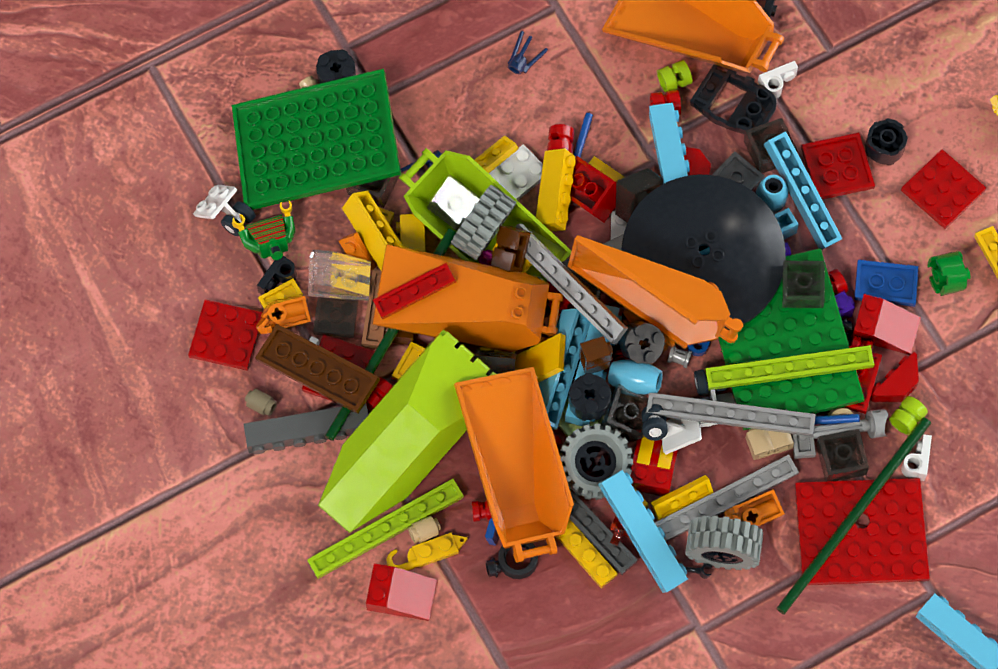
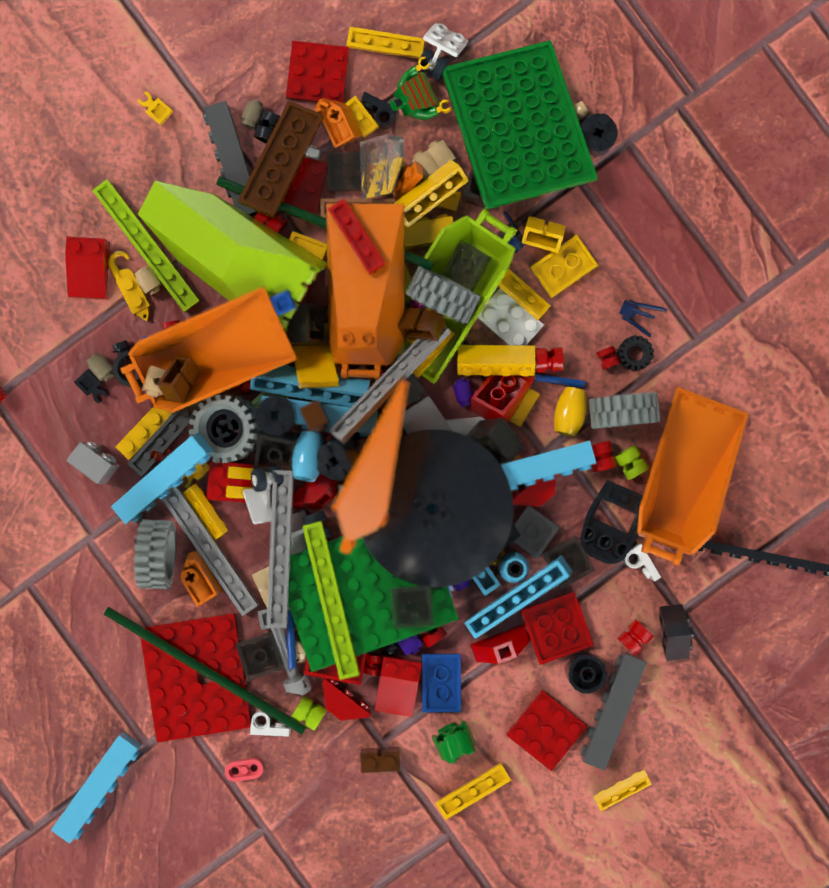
camera: 80 degrees right, 20 degrees up
none -> light grey brick [66,441,120,484]
none -> black plate [74,368,109,403]
none -> dark tan brick [86,353,114,382]
none -> yellow plate [137,91,173,126]
none -> tan brick [142,366,166,397]
none -> reddish brown piece [157,356,201,402]
none -> coral plate [225,758,264,782]
none -> black wheel [253,110,280,144]
none -> blue tile [270,290,297,316]
none -> red slope [292,473,337,509]
none -> yellow plate [347,27,425,59]
none -> reddish brown piece [360,747,400,773]
none -> tan brick [411,140,456,181]
none -> dark purple brick [452,378,474,407]
none -> red slope [470,624,530,664]
none -> yellow piece [521,216,566,253]
none -> yellow tile [530,234,599,299]
none -> yellow piece [554,387,587,437]
none -> dark grey brick [580,651,647,771]
none -> light grey wheel [589,392,660,429]
none -> red wheel [596,346,621,370]
none -> black tyre [617,335,654,371]
none -> red wheel [617,619,654,656]
none -> black brick [659,604,694,661]

